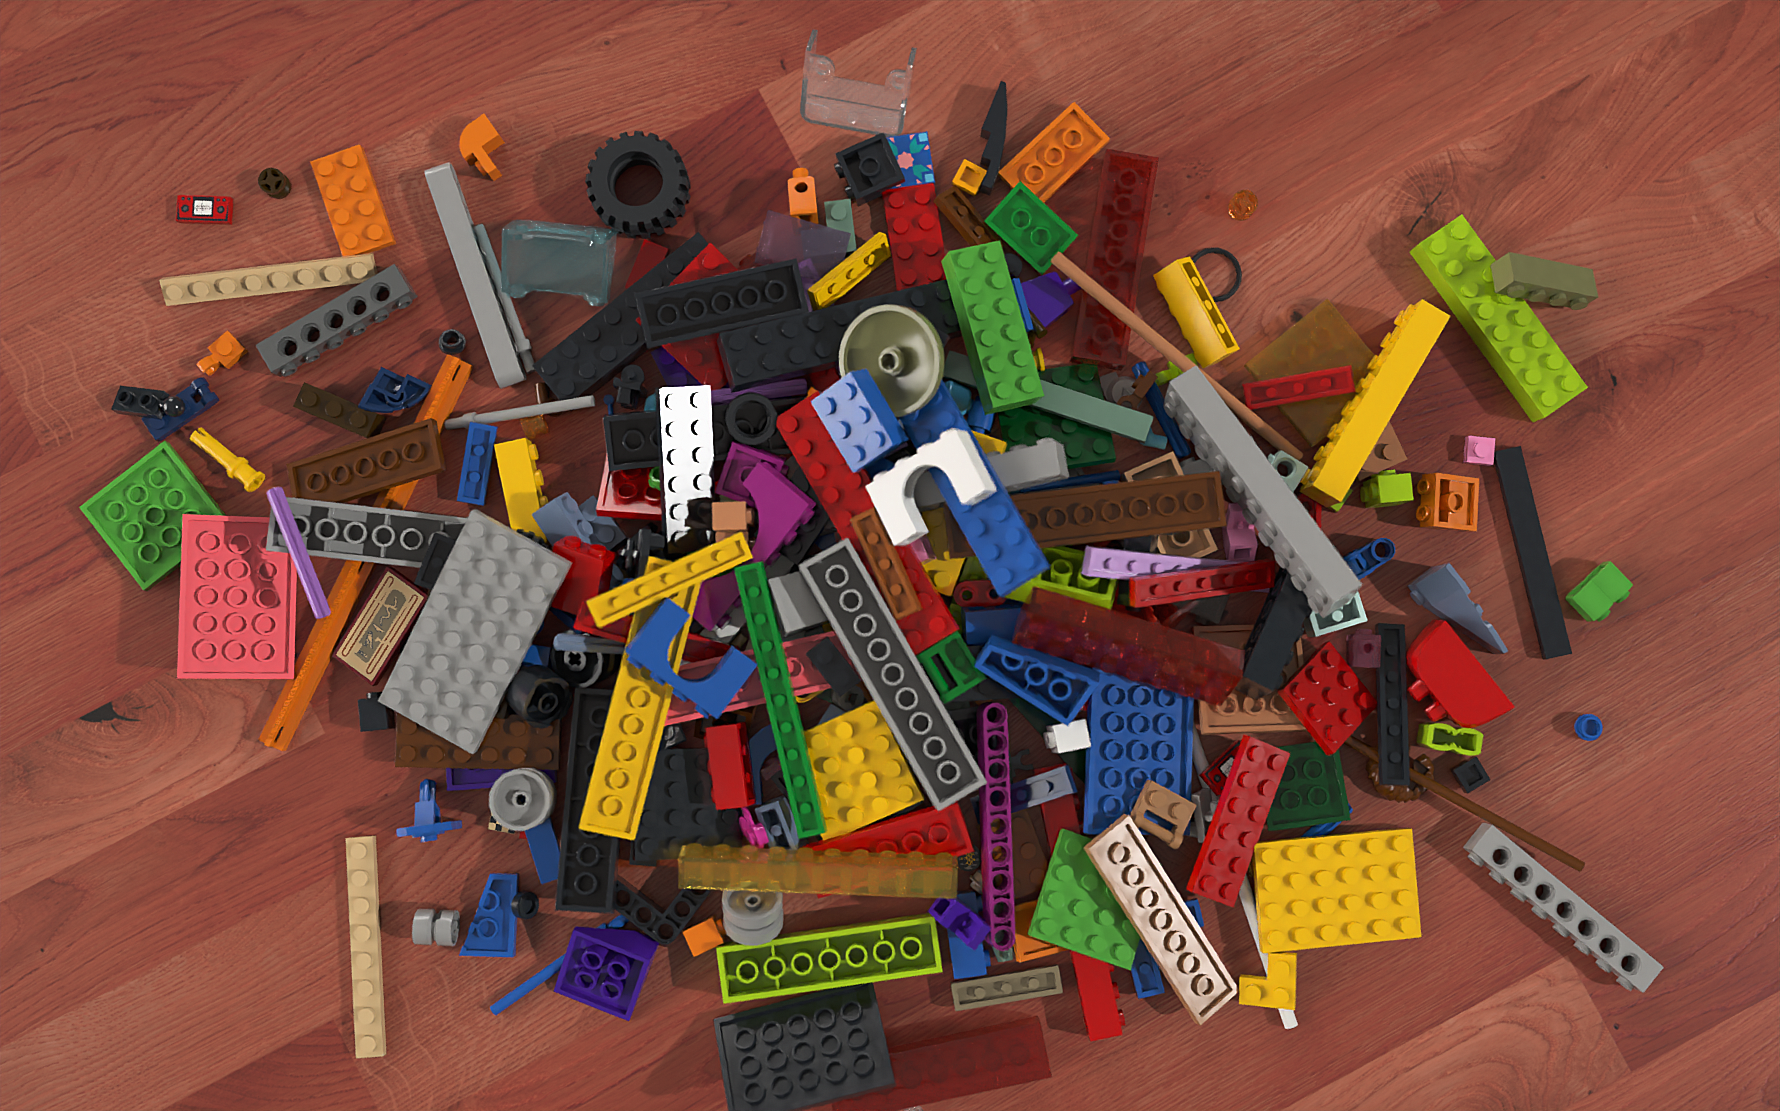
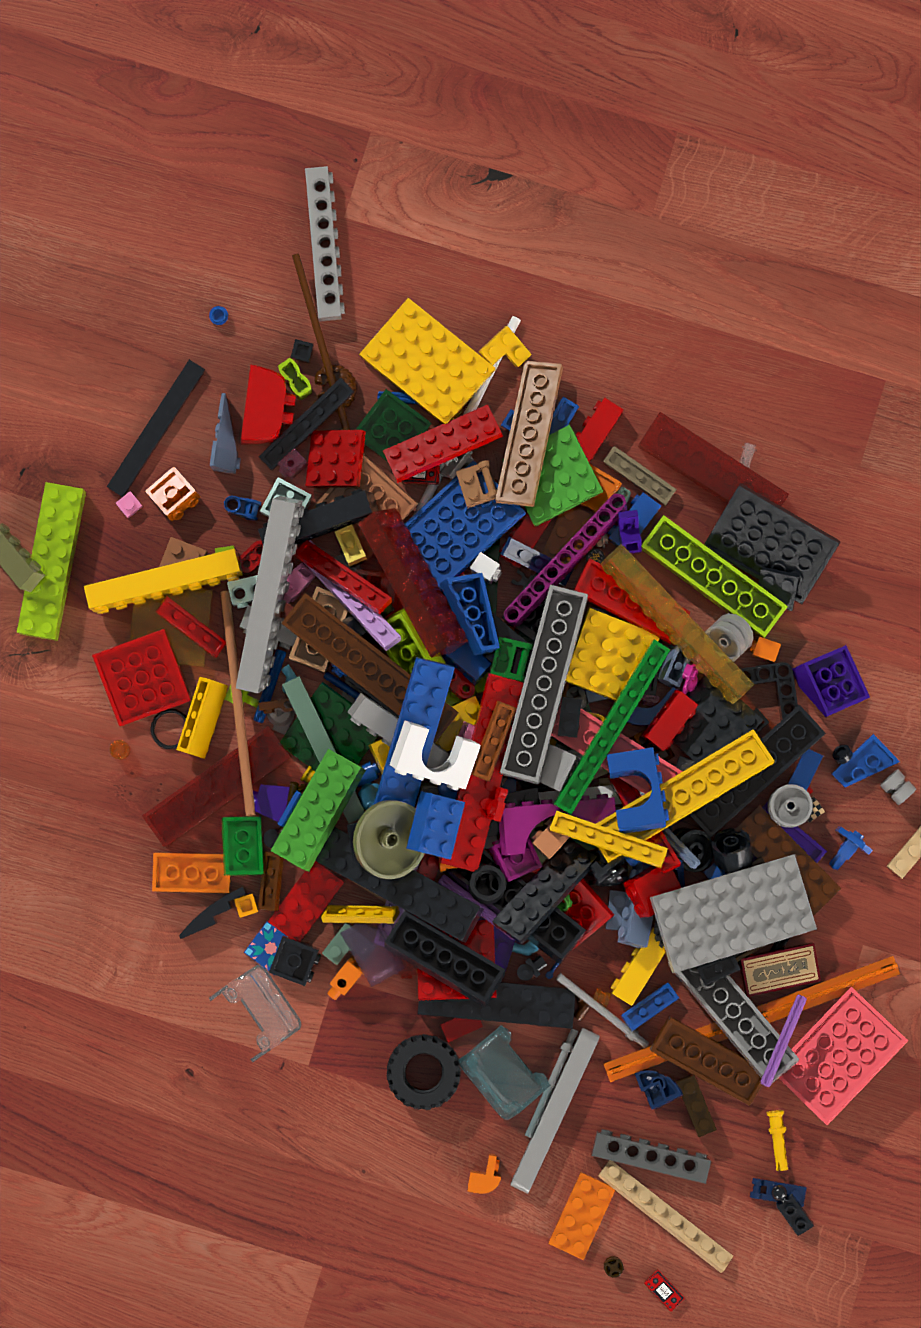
camera: 130 degrees left, 0 degrees up
bright green plate [79,441,226,591] -> none
orange plate [196,330,249,376] -> none
black brick [358,692,395,732] -> none
black plate [438,329,466,355] -> none
blue bar [490,914,629,1015] -> none
lime brick [1360,470,1413,508] -> none
bright green brick [1565,561,1633,622] -> none
none -> red plate [92,628,192,727]
none -> light yellow plate [335,524,367,566]
none -> red plate [487,787,508,822]
none -> black wing [758,567,800,611]

